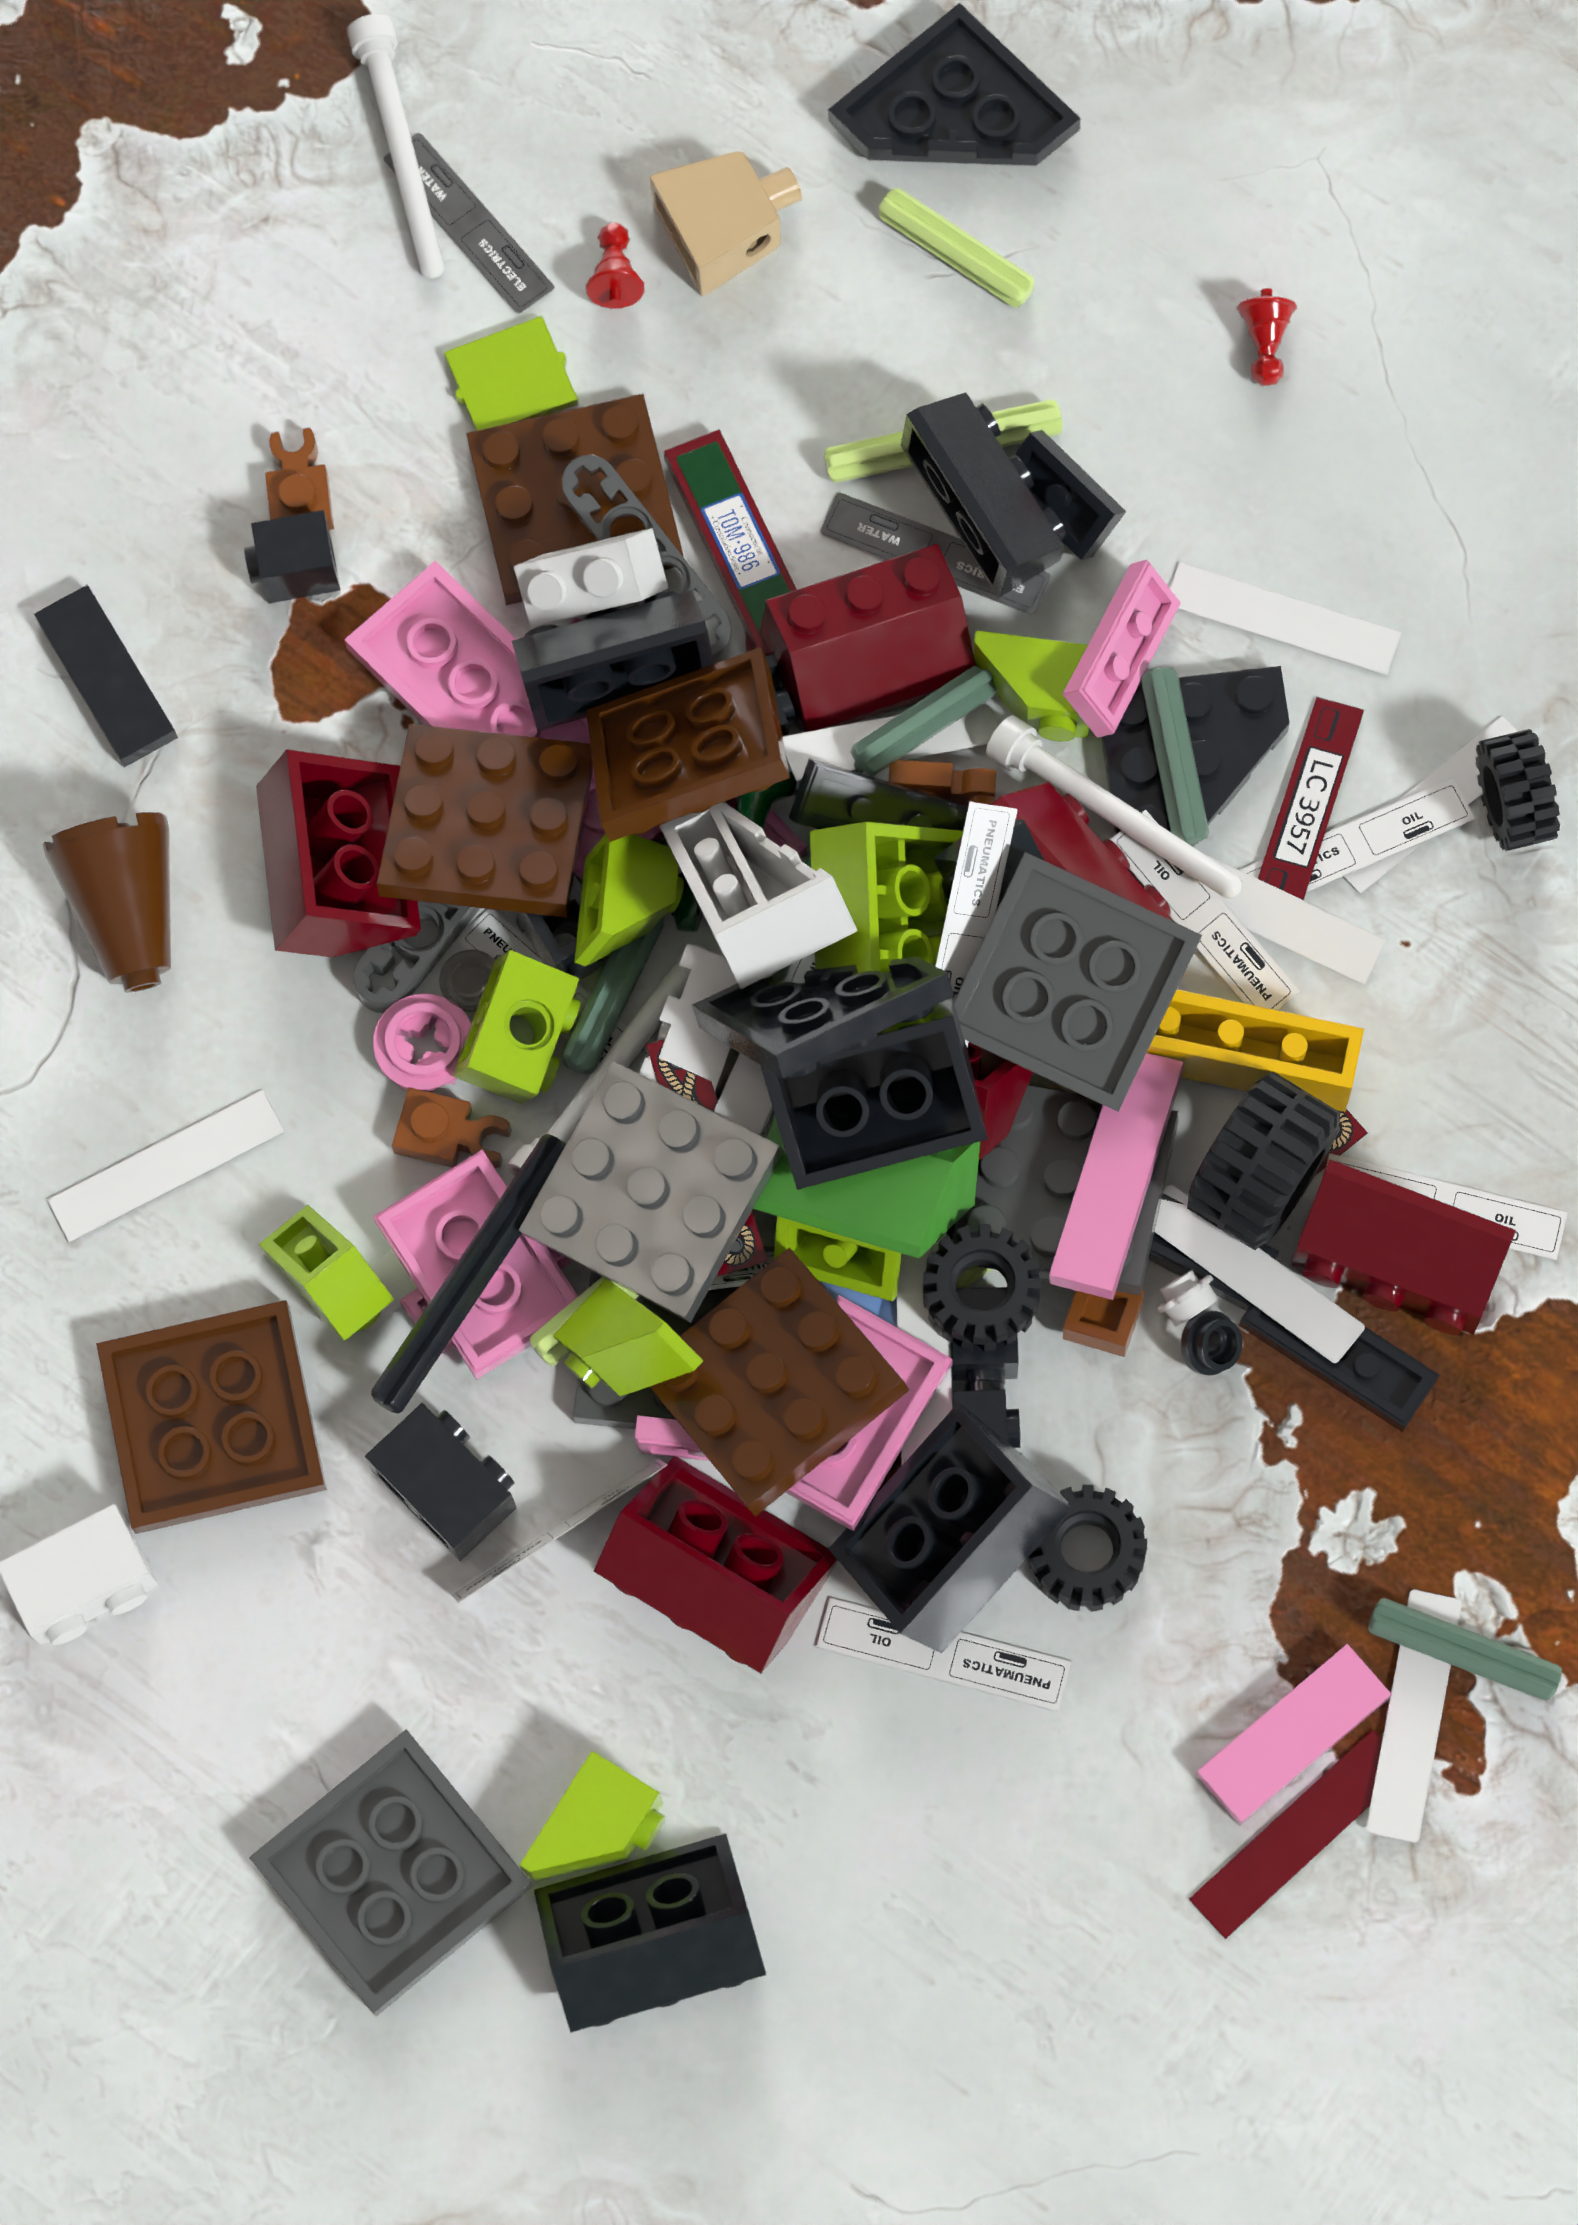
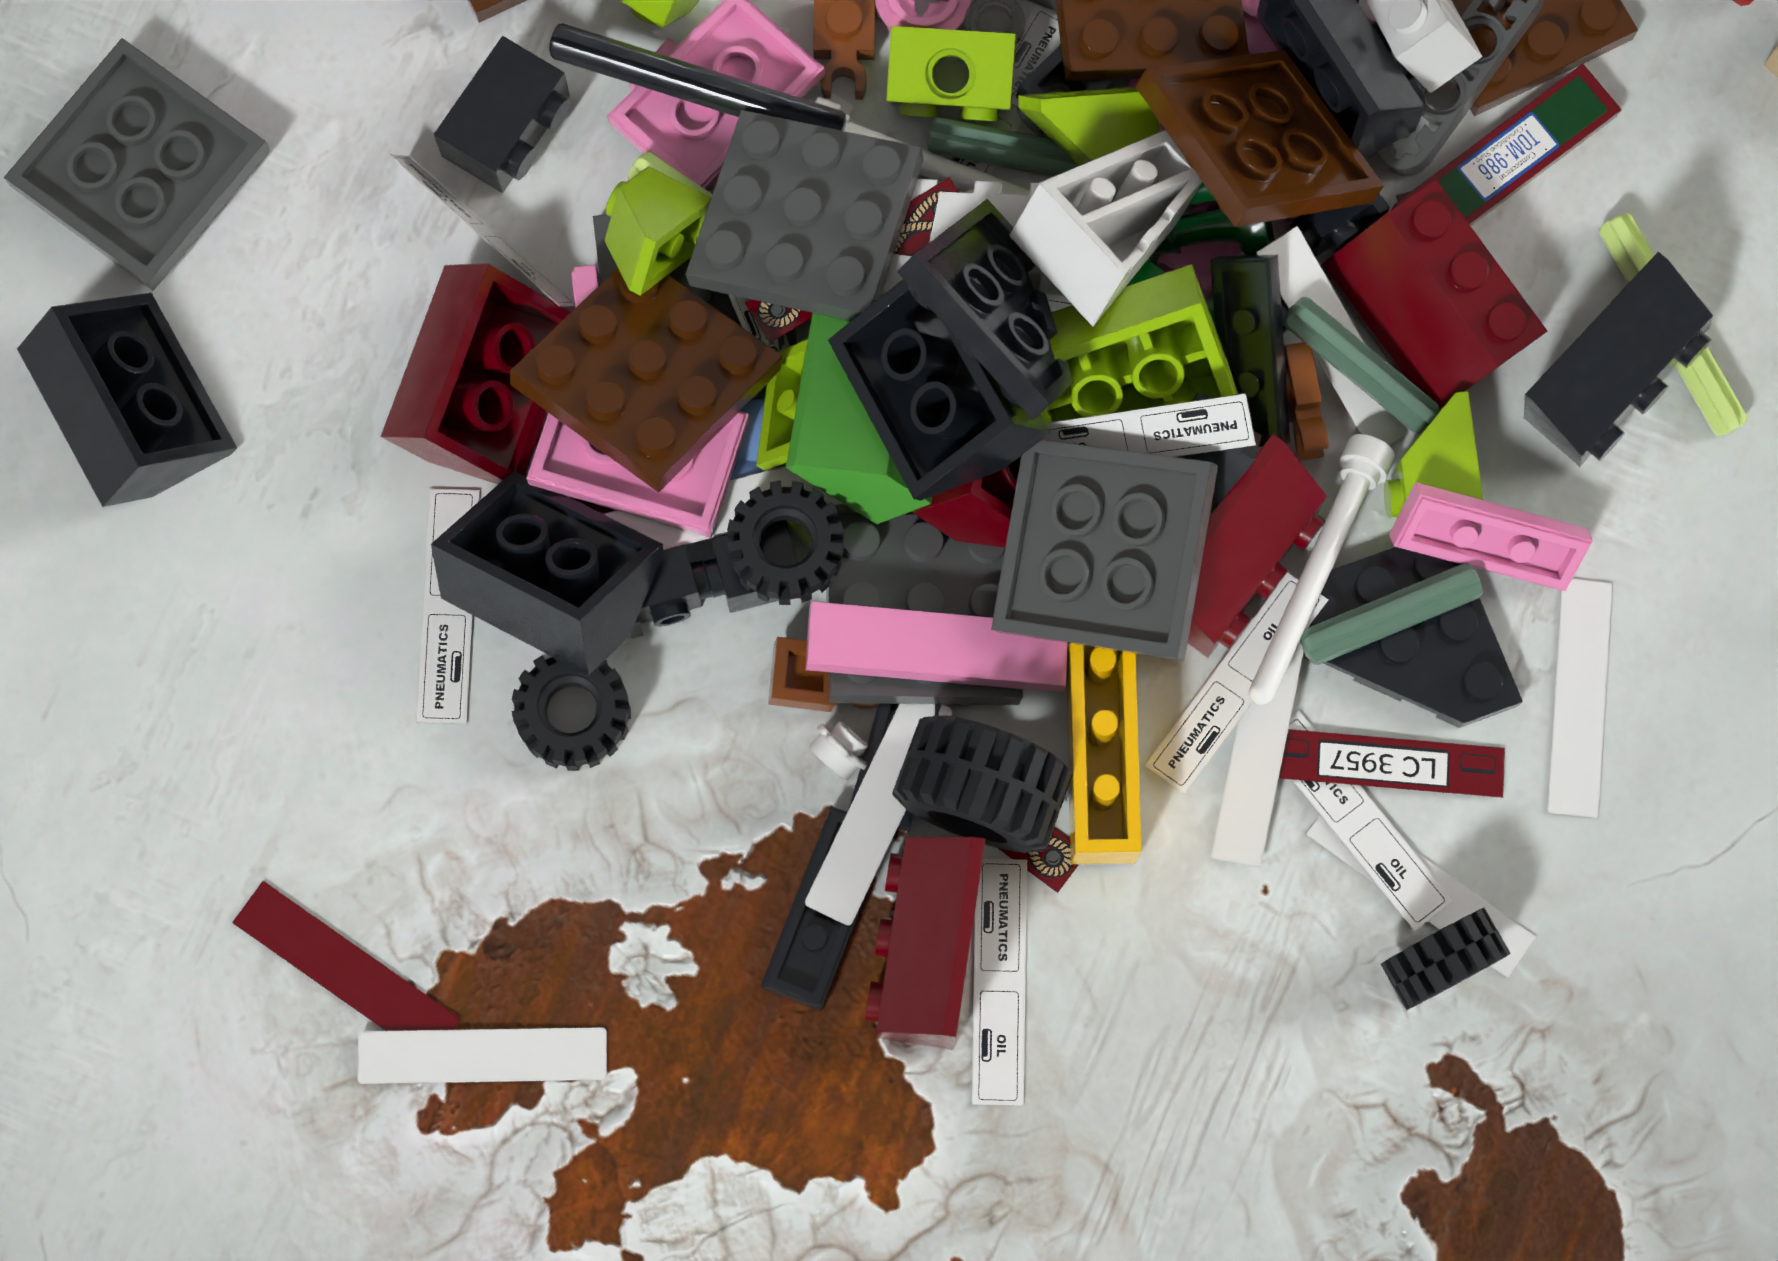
camera: 70 degrees right, 5 degrees up
lime slope [519,1751,666,1882] -> none
flat silver sticker [821,493,1051,615] -> none
black plate [1015,430,1127,560] -> none
black plate [1181,1310,1243,1376] -> none
bright pink tile [1196,1644,1392,1825] -> none
sand green axle [1368,1598,1562,1701] -> none

